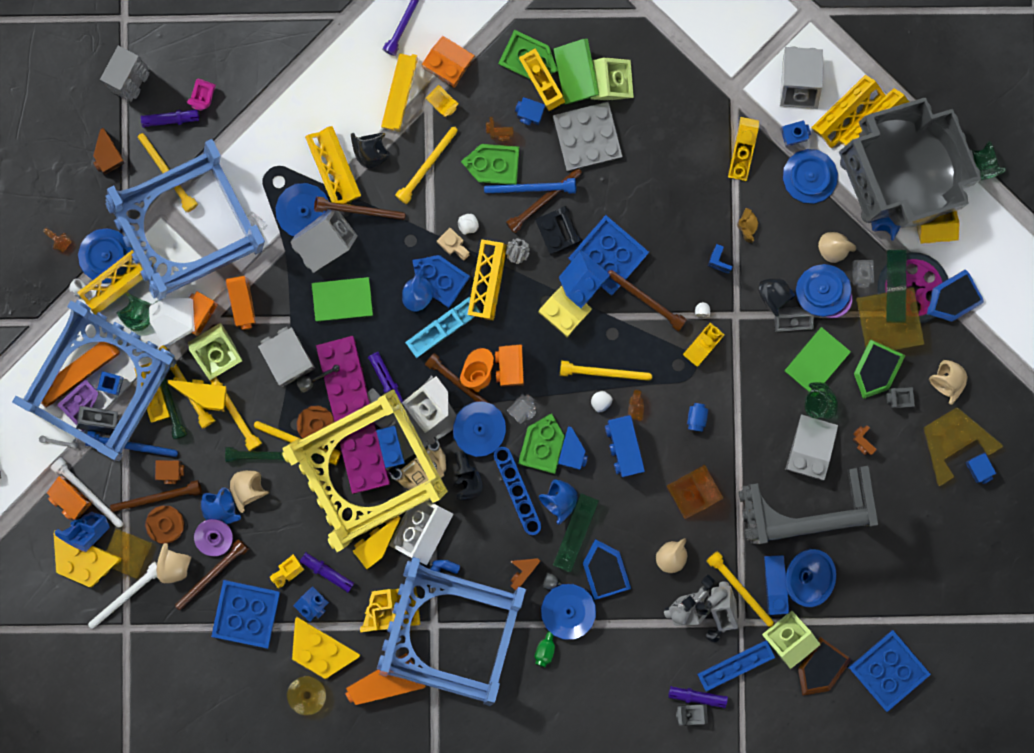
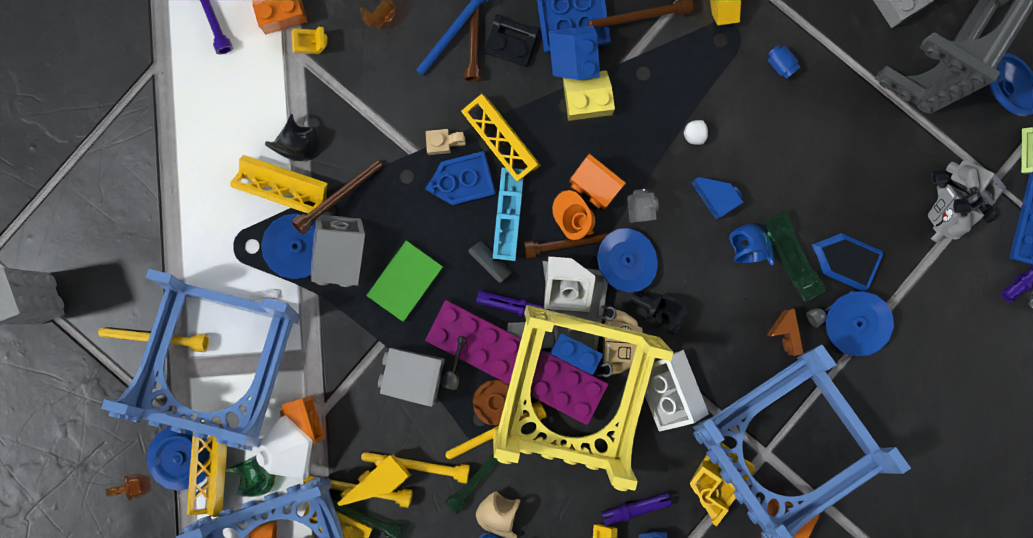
camera: 50 degrees left, 0 degrees up
white hinge [69,279,86,295] -> none
dark orange slope [93,128,125,174] -> none
dark purple pin [141,109,200,128] -> none
dark pink bracket [187,78,216,110] -> none
yellowish green slope [188,323,242,380] -> none
orange slope [226,276,256,330] -> none
yellow slope [353,516,401,569] -> none
yellow fence [381,53,418,132] -> none
yellow piece [395,127,458,204] -> none
blue piece [402,269,433,311] -> none
blue arm [430,560,460,574] -> none
white piece [458,214,479,235] -> none
bright green tile [461,144,519,185] -> none
blue beam [494,447,541,535] -> none
light grey gear [505,238,530,264] -> none
bright green tile [518,413,565,474] -> none
green plant [534,632,555,668] -> none
yellow piece [560,361,652,380] -> none
blue brick [605,415,645,478] -> none
clear orange piece [628,390,644,421] -> none
tan piece [656,538,688,573] -> none
clear orange slope [667,465,723,519] -> none
yellow piece [706,551,774,627] -> none
blue slope [764,555,789,615] -> none
none -> dark grey slope [468,241,512,283]

